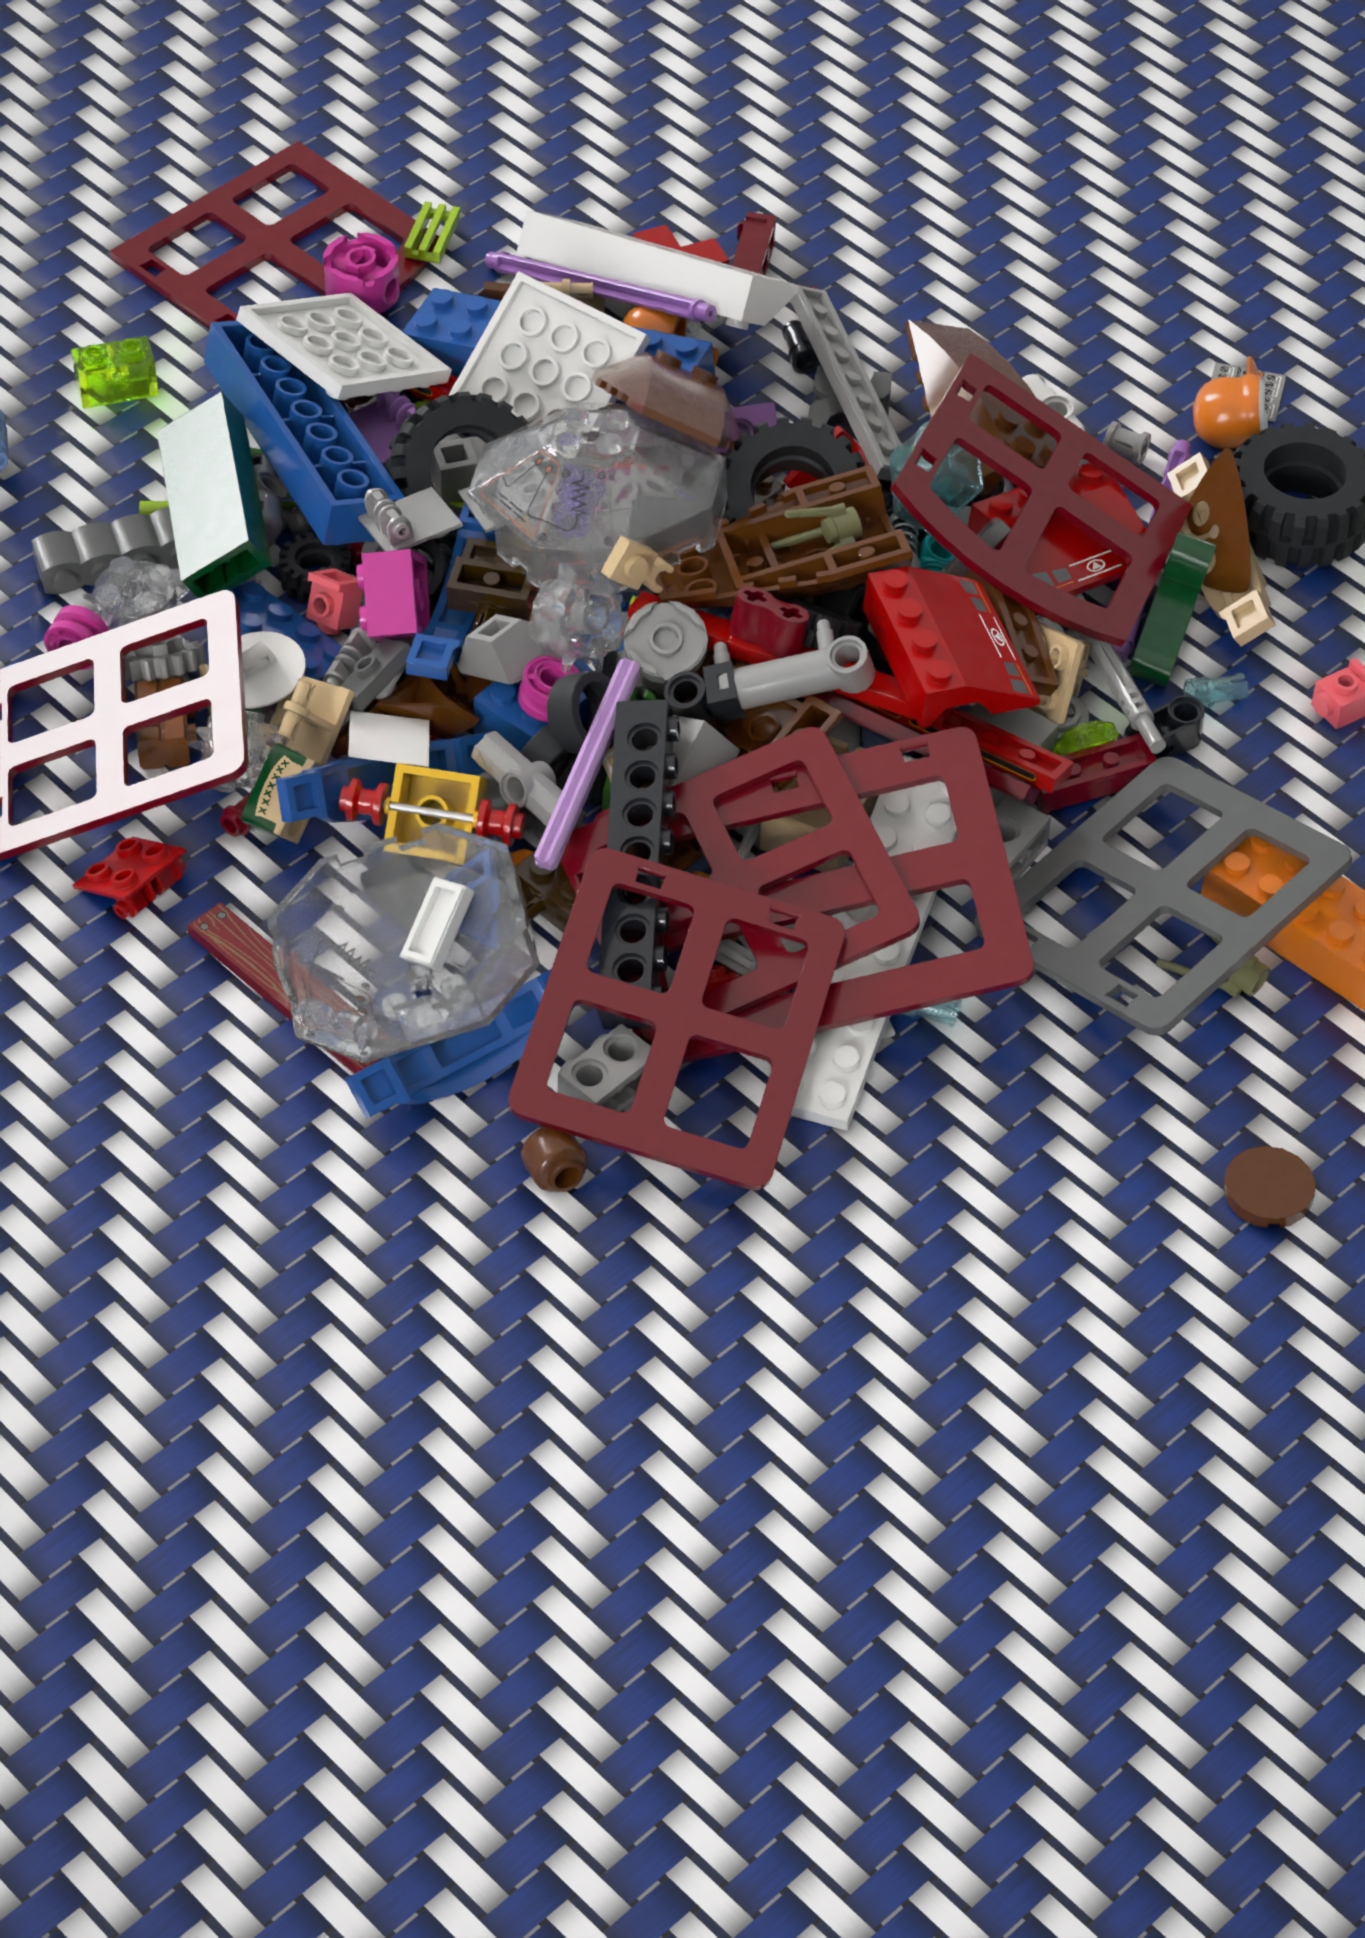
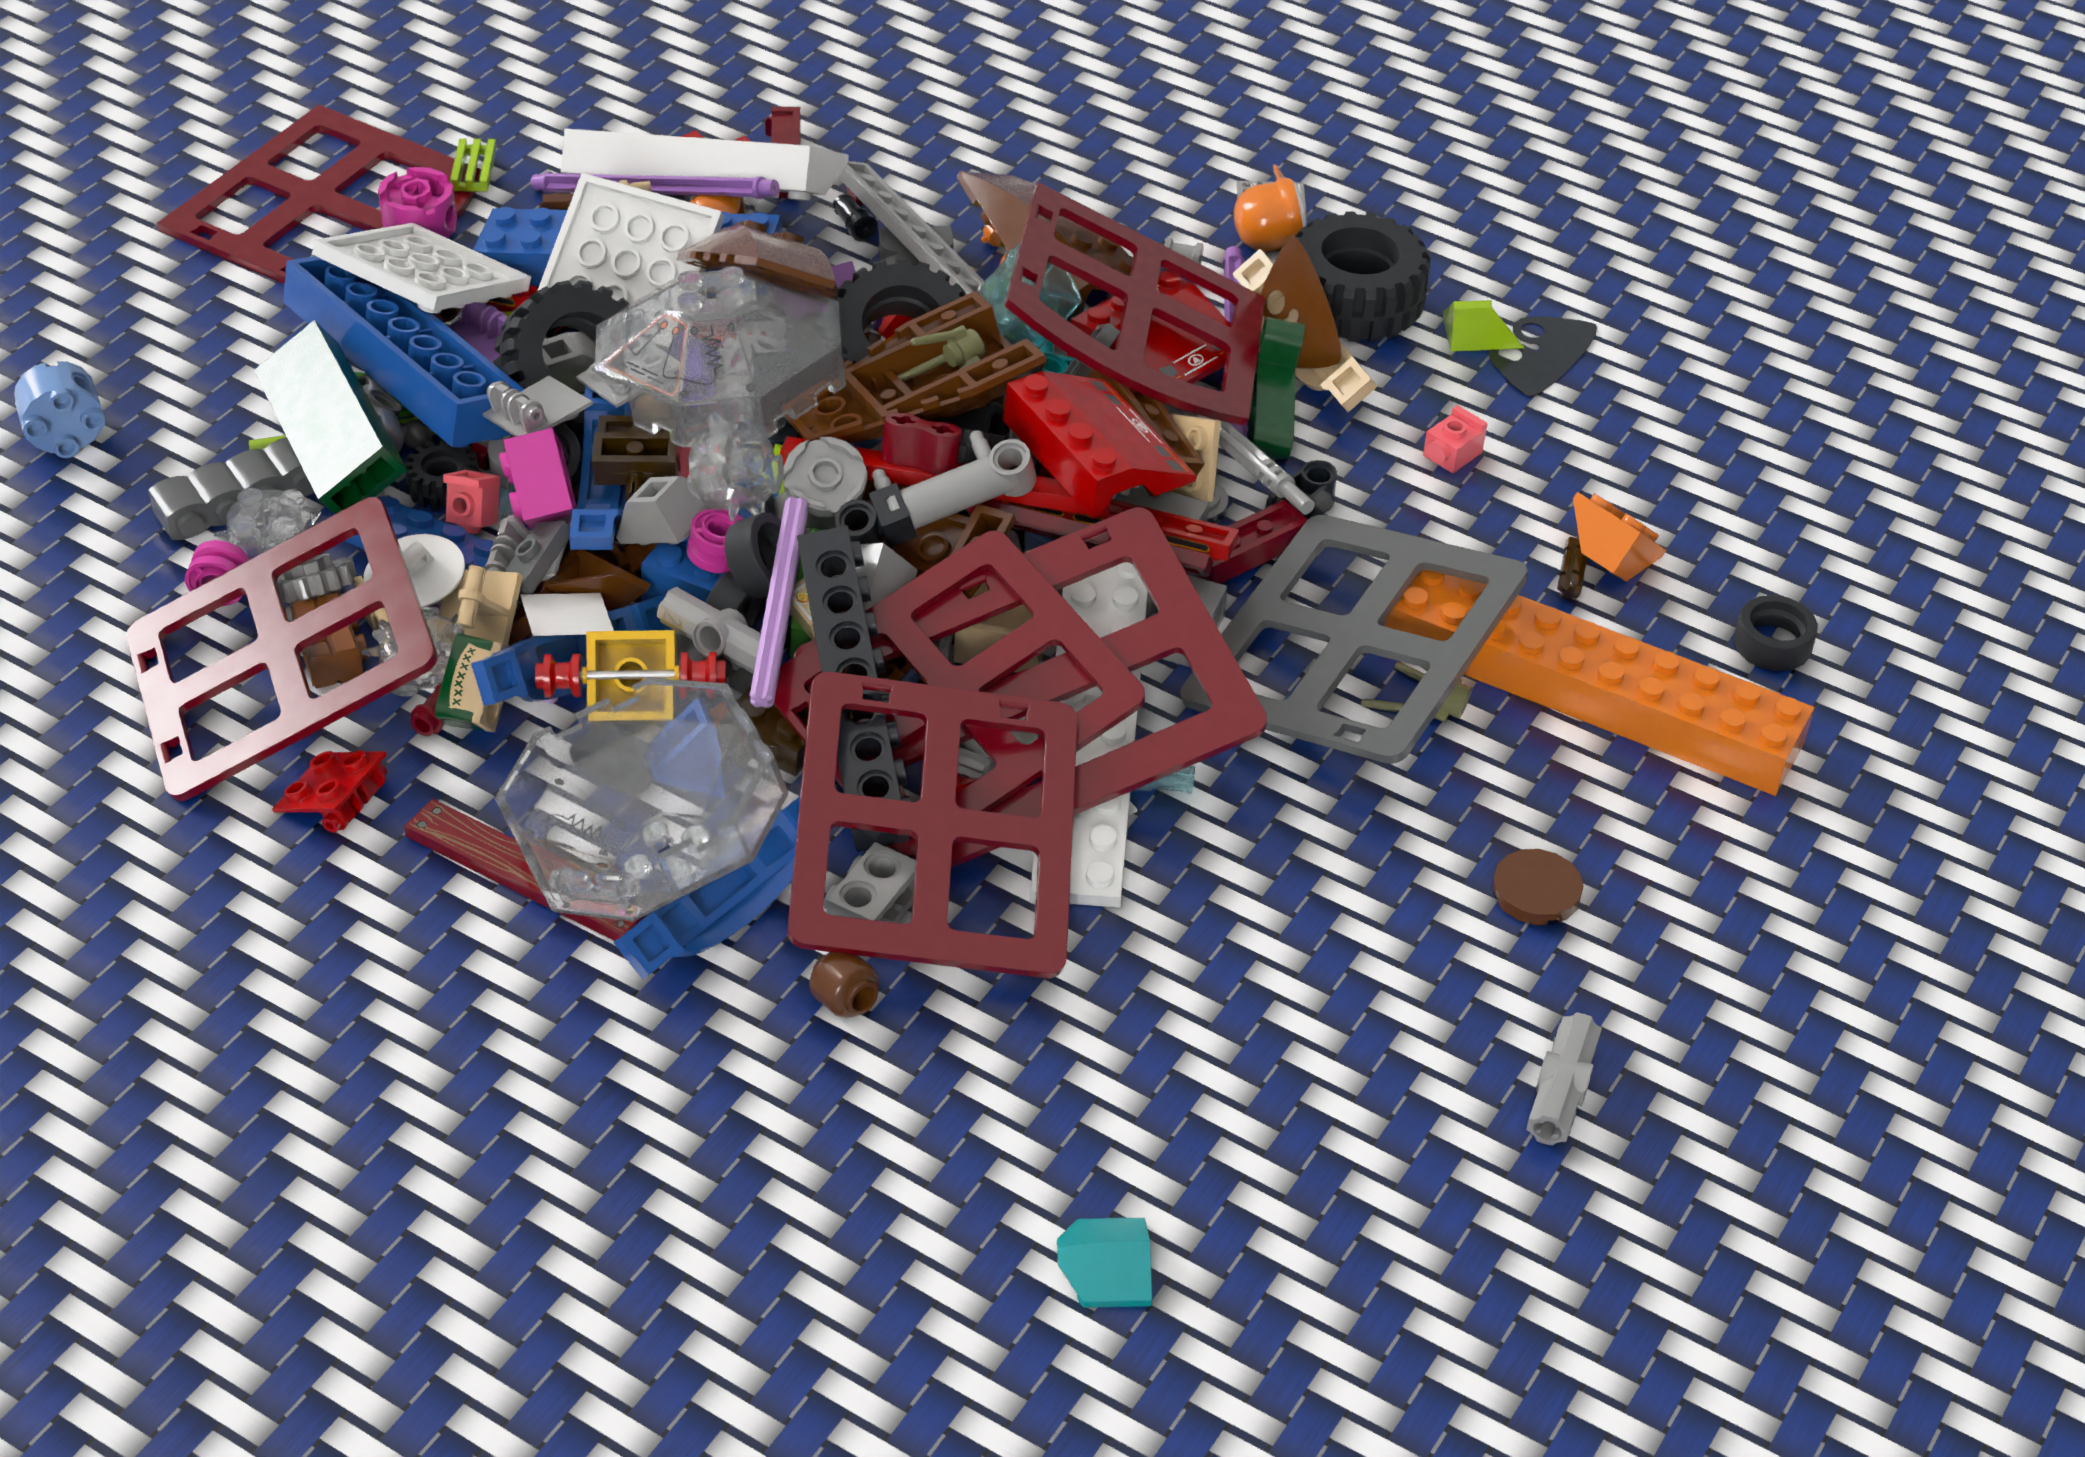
camera: 15 degrees left, 5 degrees down
clear neon green brick [71,336,159,409] -> none
white tile [399,877,475,972] -> none
tan plate [600,535,674,593] -> none
clear neon green gear [1053,720,1119,756] -> none
clear light blue pin [1183,673,1248,708] -> none
none -> teal slope [1057,1218,1152,1308]
none -> light grey piece [1526,1012,1602,1146]

